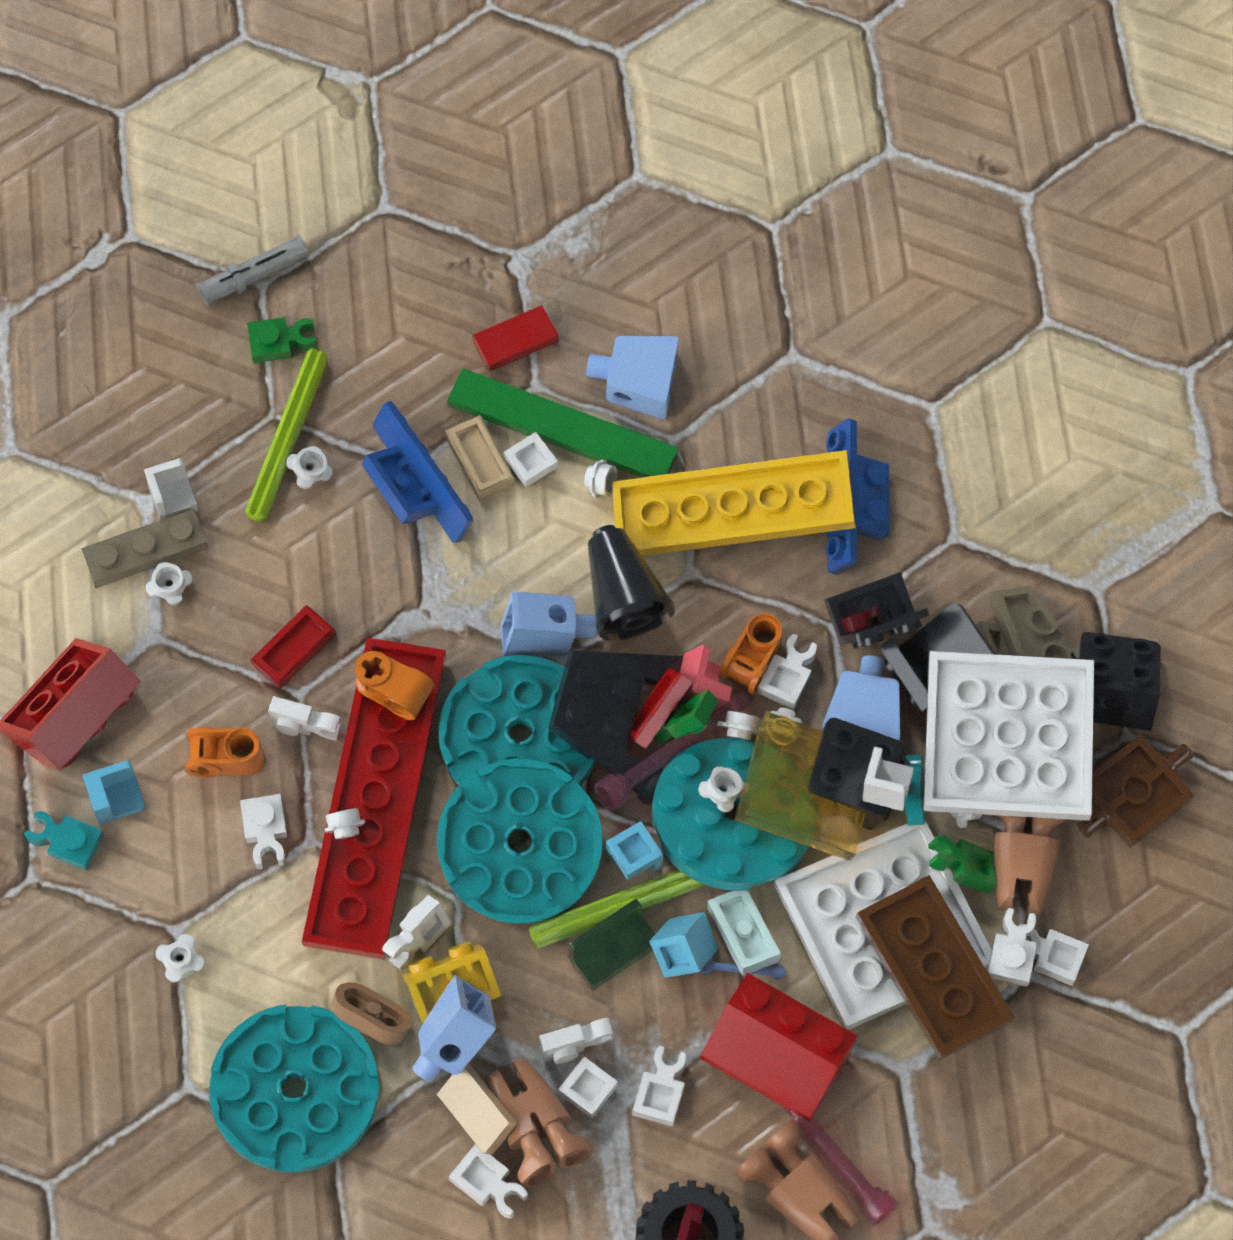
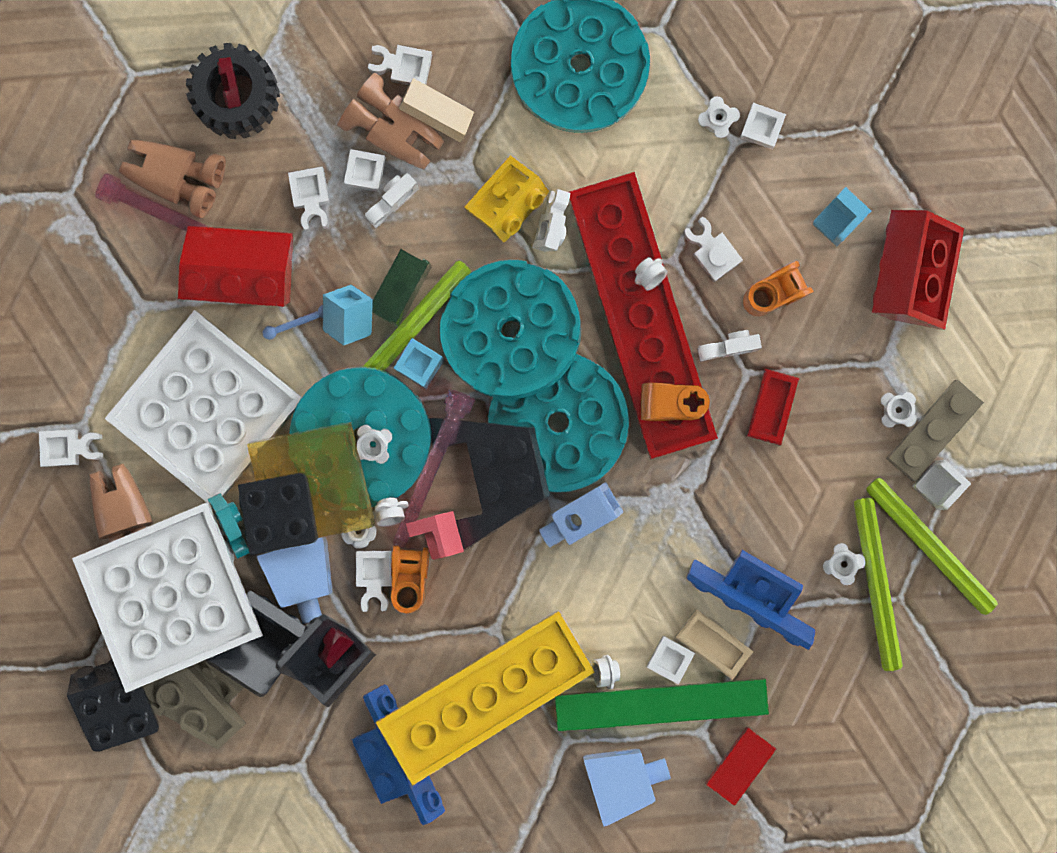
camera: 155 degrees right, 20 degrees up
teal plate [24,811,104,871] -> none
light grey pin [196,235,310,306] -> none
green plate [247,317,317,363] -> none
medium nougat plate [331,982,412,1045] -> none
light blue torso [412,975,496,1082] -> none
black cone [587,525,675,641] -> none
red tile [629,668,693,749] -> none
green plate [654,689,718,743] -> none
light aqua plate [707,890,781,976] -> none
reddish brown plate [856,875,1015,1060] -> none
white panel [863,747,914,811] -> none
green plate [928,836,997,894] -> none
white plate [987,908,1037,987] -> none
reddish brown plate [1077,735,1194,848] -> none
none -> white plate [740,103,786,150]
none -> lime axle [866,478,998,615]

